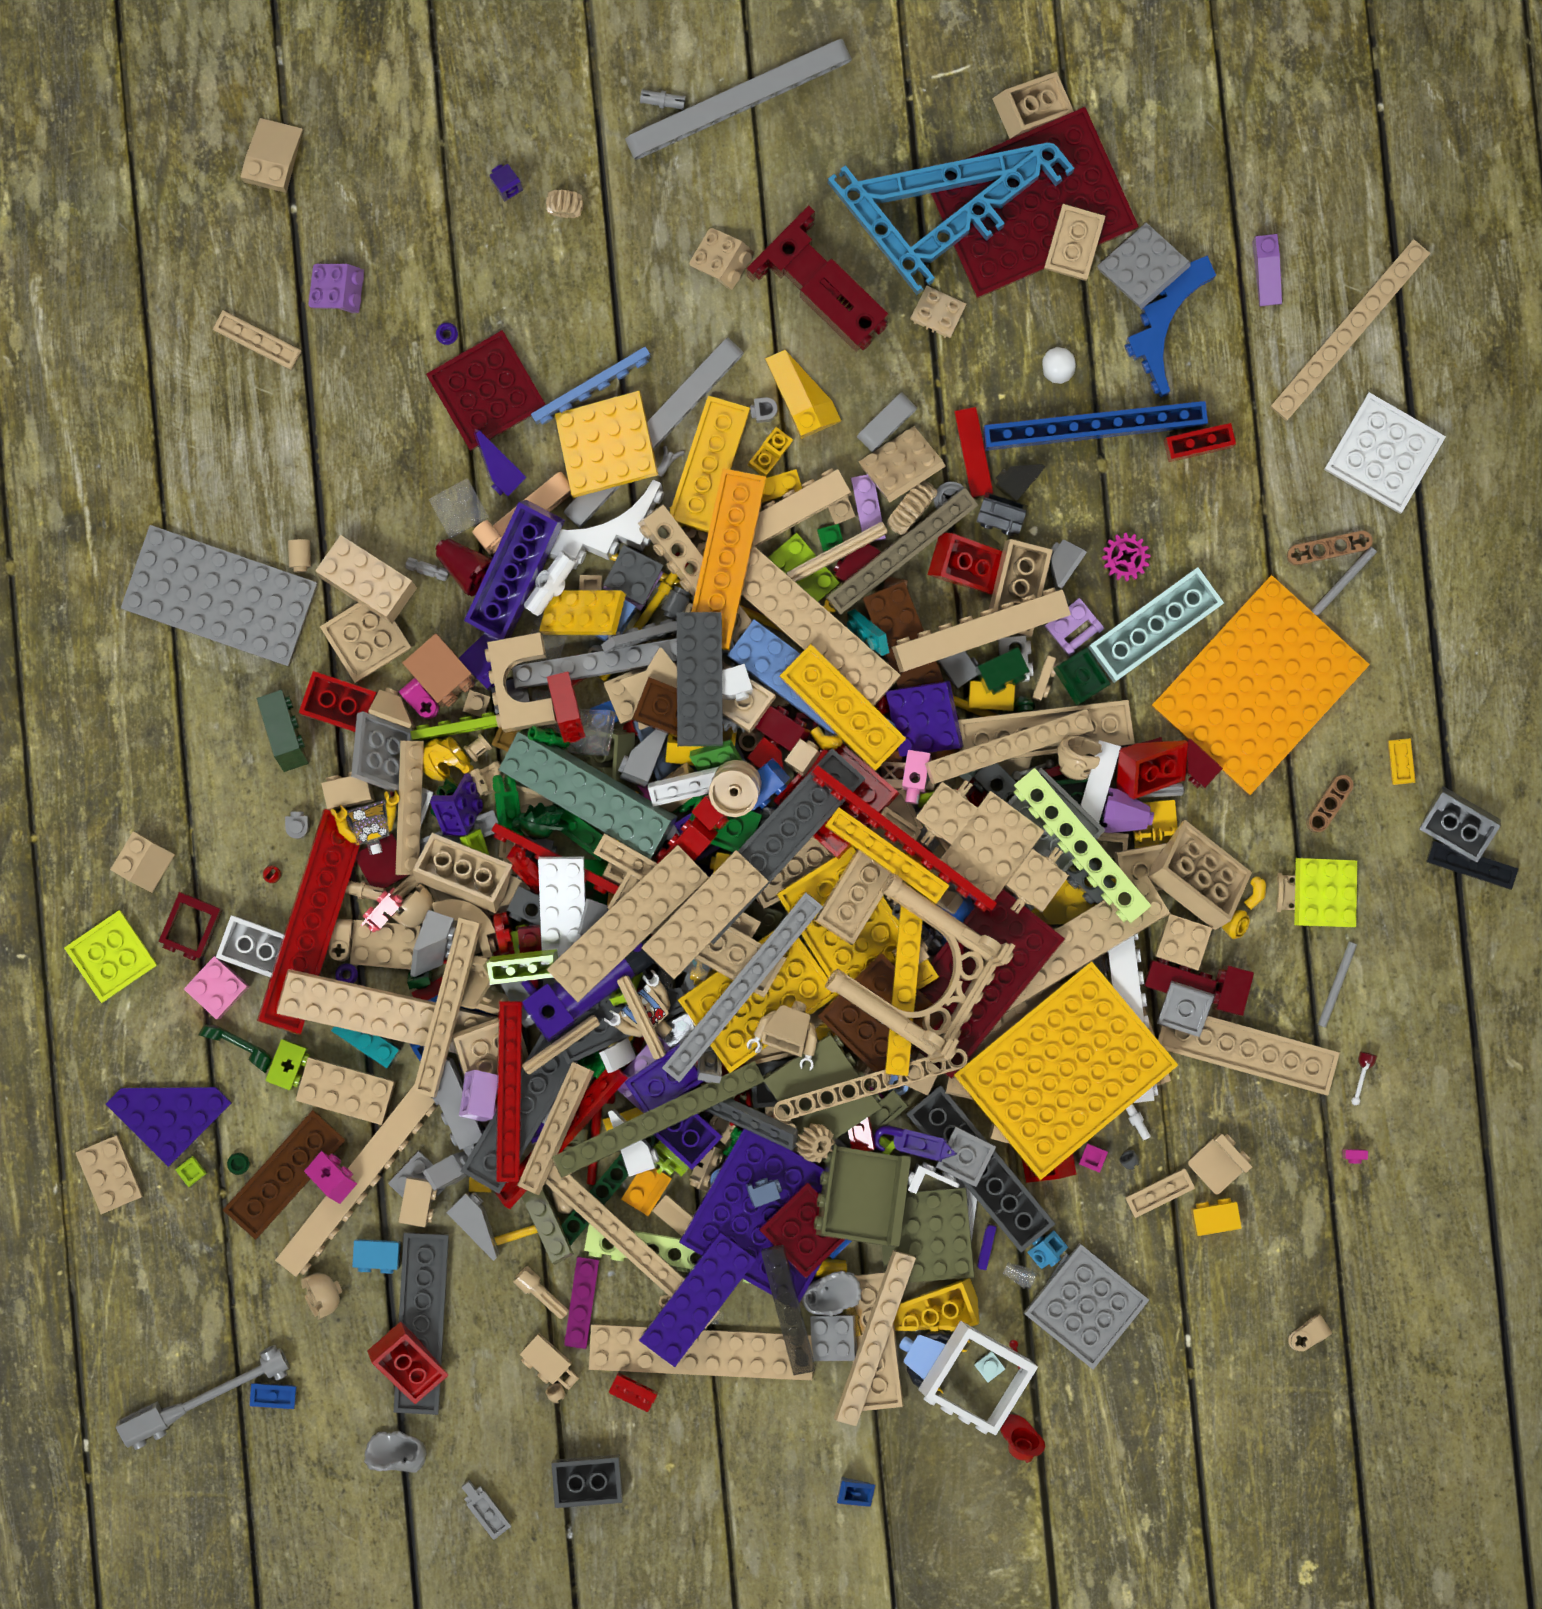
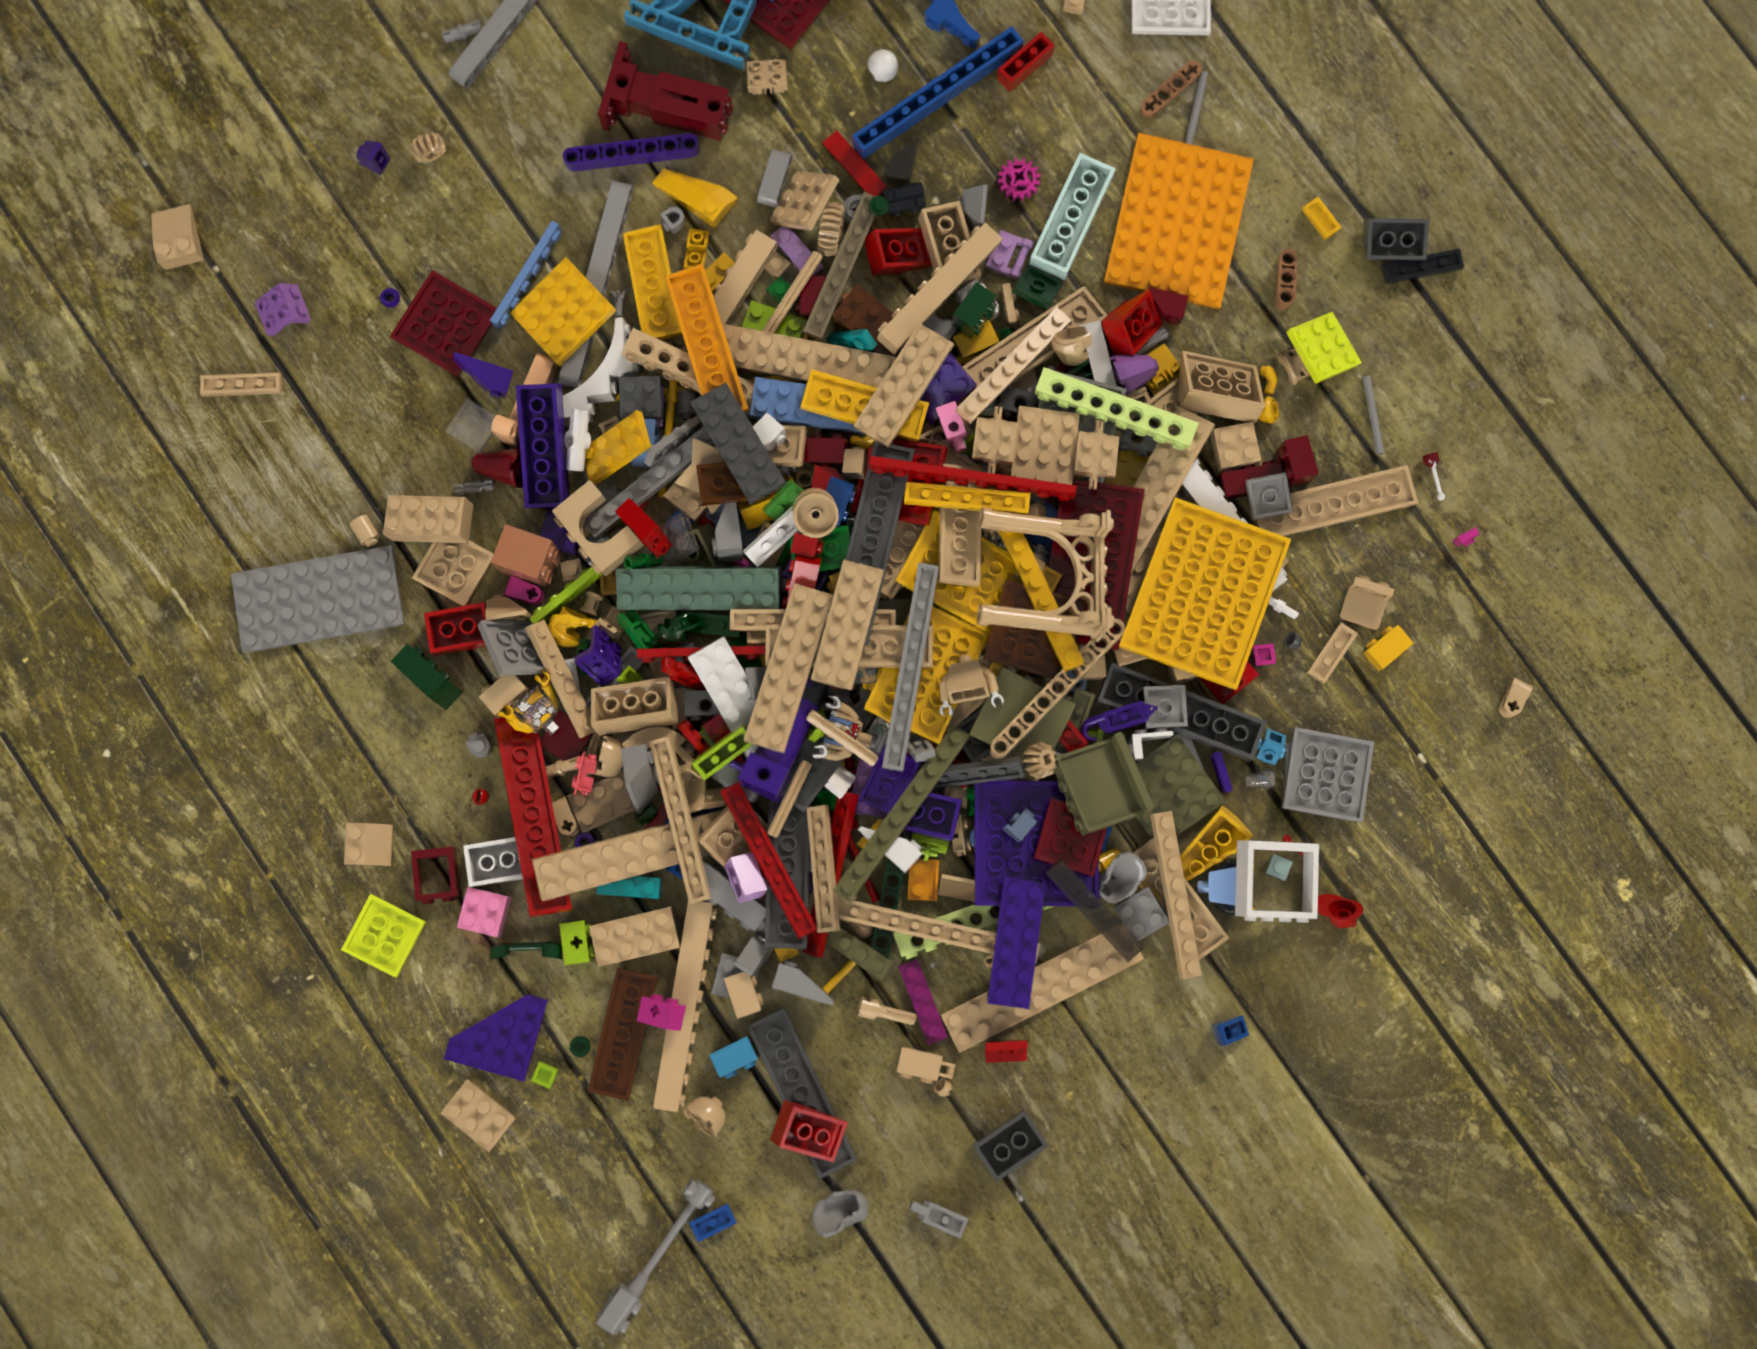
camera: 30 degrees left, 5 degrees down
tan bracket [689,228,755,290] -> none
none -> dark purple beam [563,133,700,172]
none -> tan plate [853,323,954,449]
none -> dark green plate [869,195,889,216]

